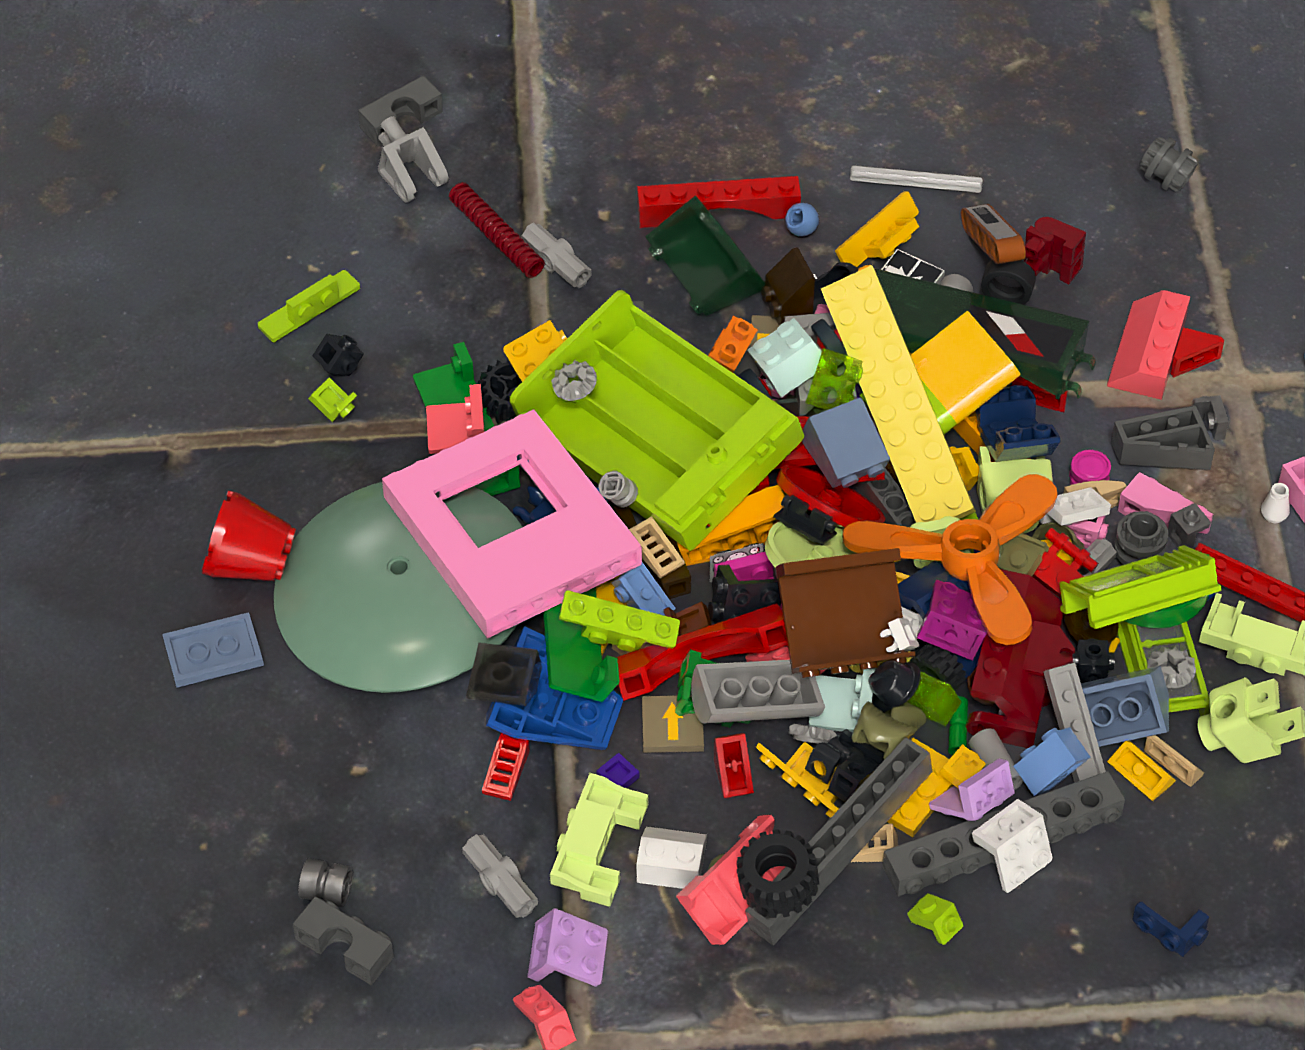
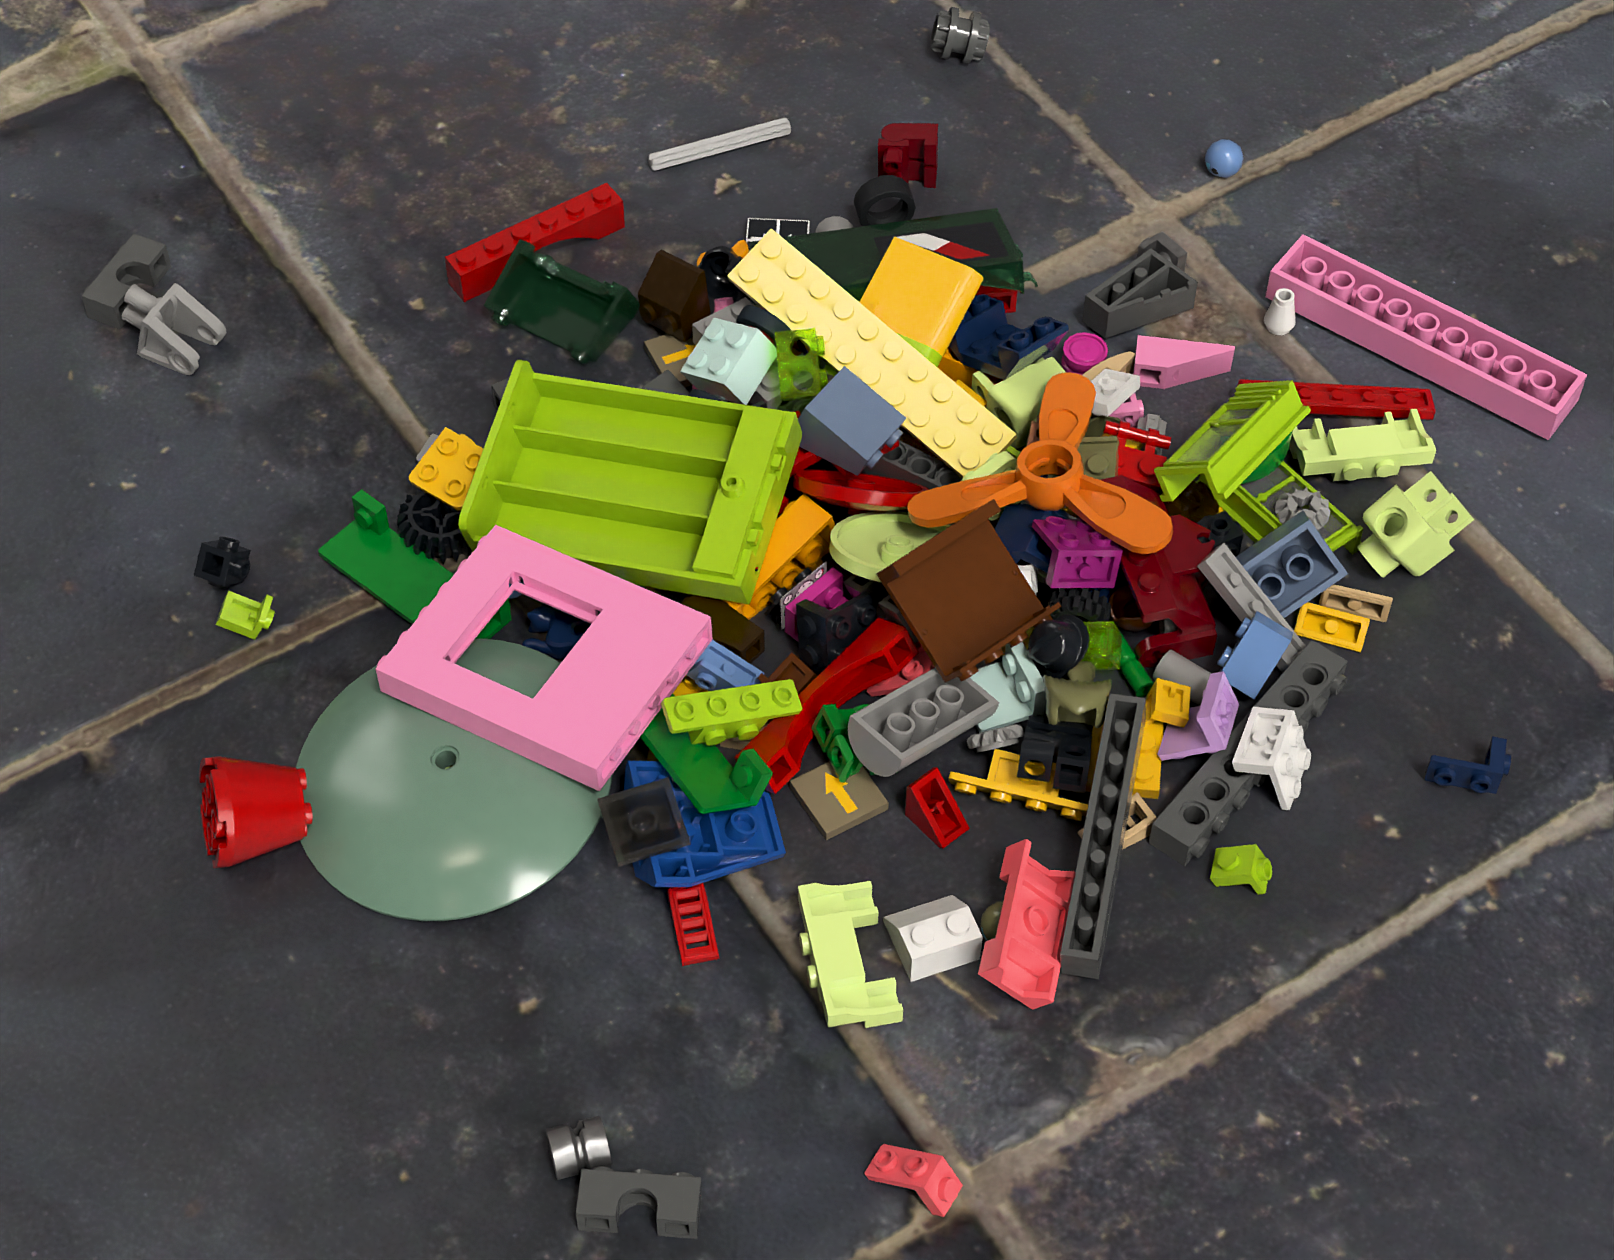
camera: 30 degrees left, 0 degrees up
sand blue plate [162,612,264,688] -> none
lime bracket [257,270,360,342] -> none
coral bracket [426,384,484,454] -> none
dark red piece [449,182,545,278] -> none
light grey piece [462,834,538,918] -> none
light grey piece [521,222,591,288] -> none
lavender bracket [527,908,608,986] -> none
light grey gear [551,360,597,401] -> none
dark purple plate [596,753,640,788] -> none
light grey wheel [599,471,638,507] -> none
tan slope [629,516,685,579] -> none
orange hips [708,315,758,373] -> none
black tyre [737,829,819,918] -> none
black hinge [773,495,837,545] -> none
medium blue piece [785,203,819,236] -> none
yellow bracket [835,191,919,267] -> none
white tile [880,618,919,652] -> none
dark orange beam [961,204,1026,264] -> none
coral slope [1107,290,1190,400] -> none
dark grey piece [1114,511,1169,564] -> none
flat silver bracket [1168,503,1211,549] -> none
red slope [1171,327,1225,378] -> none

